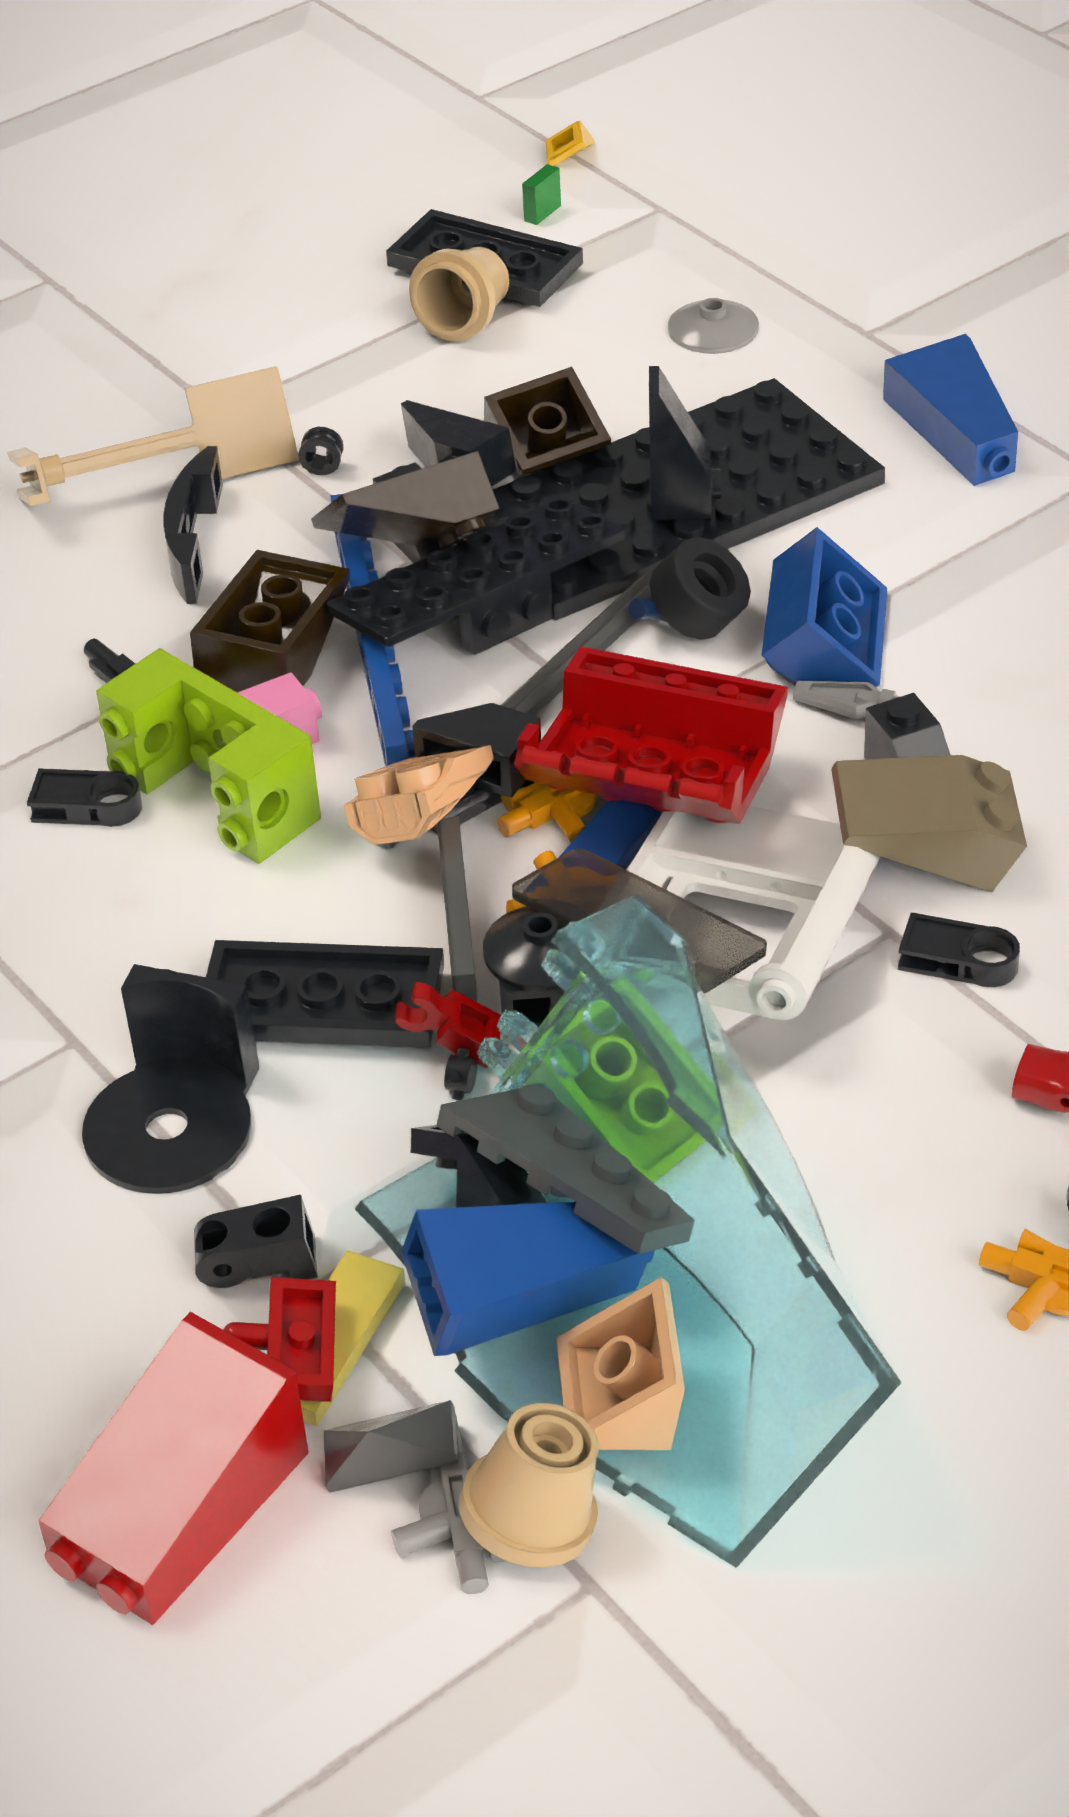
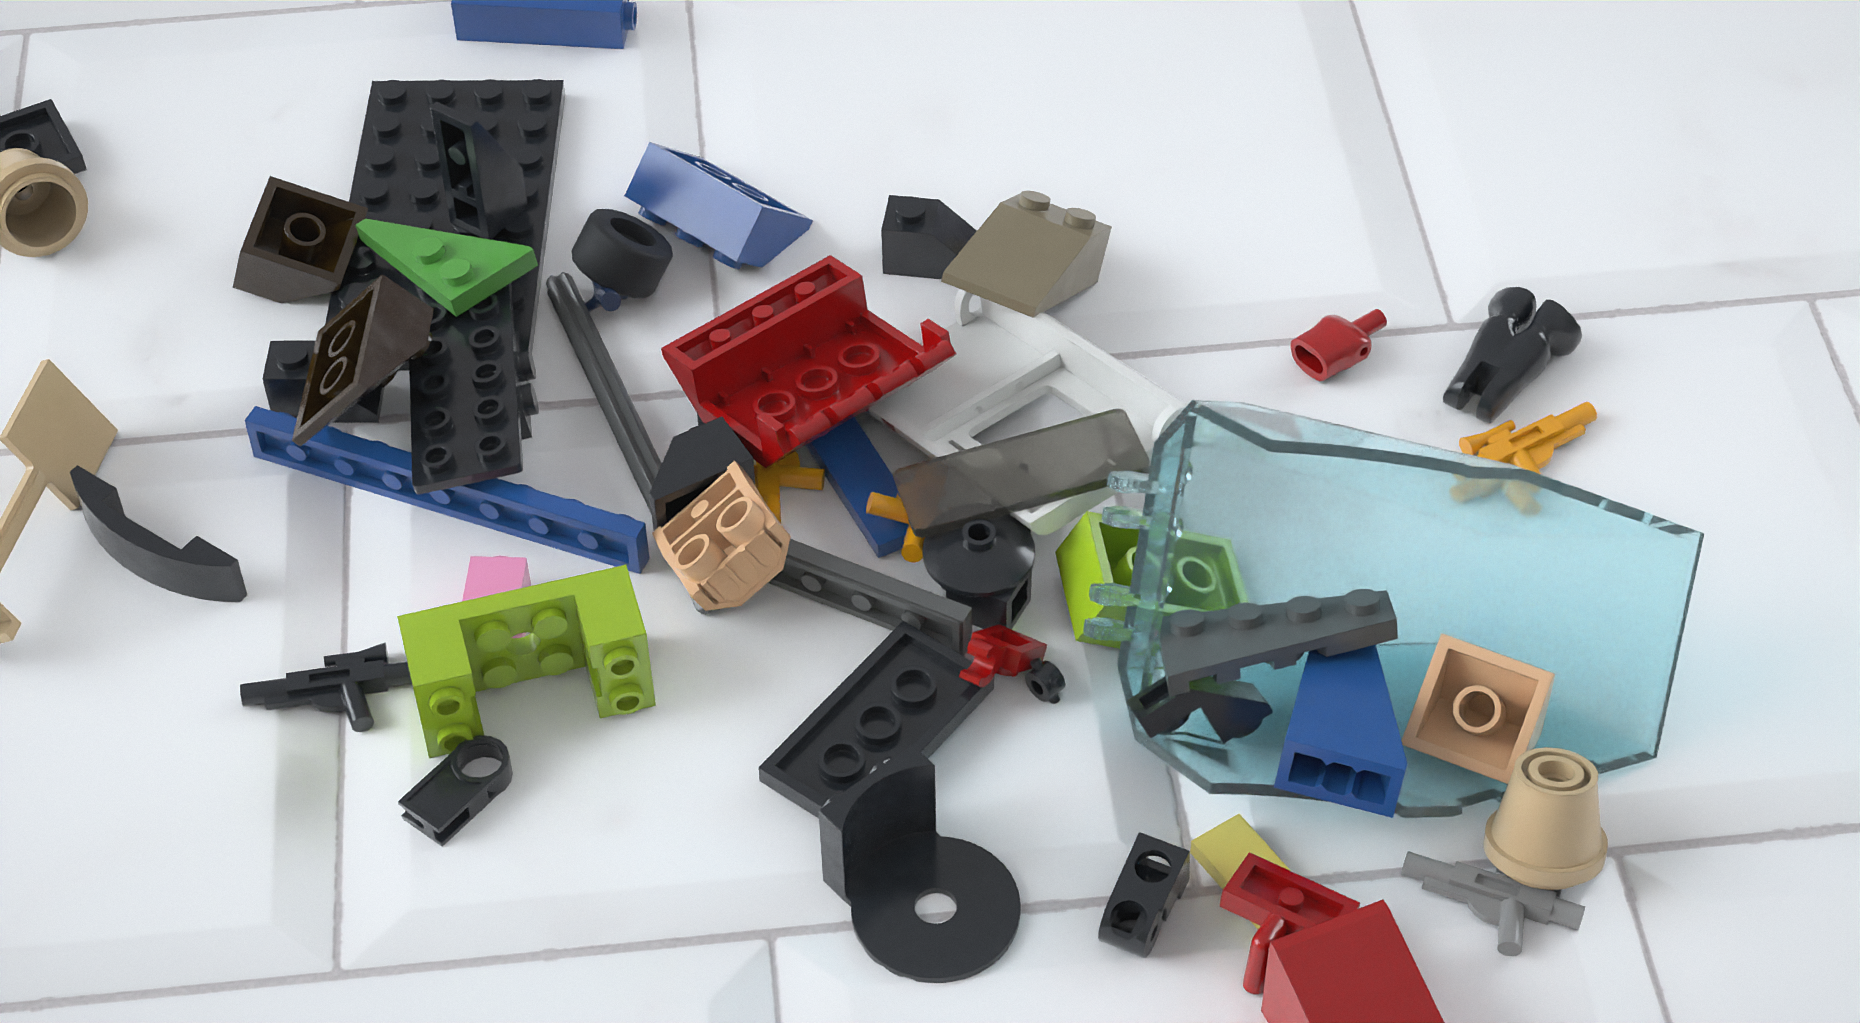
camera: 60 degrees left, 5 degrees up
dark brown slope [190,550,350,693] -> none
black bush [298,426,344,475] -> none
dark grey slope [324,1400,458,1493] -> none
black slope [401,400,517,487] -> none
light grey dish [668,298,759,354] -> none
light grey piece [793,681,901,720] -> none
black piece [898,912,1020,987] -> none
none -> bright green wing [355,219,538,317]

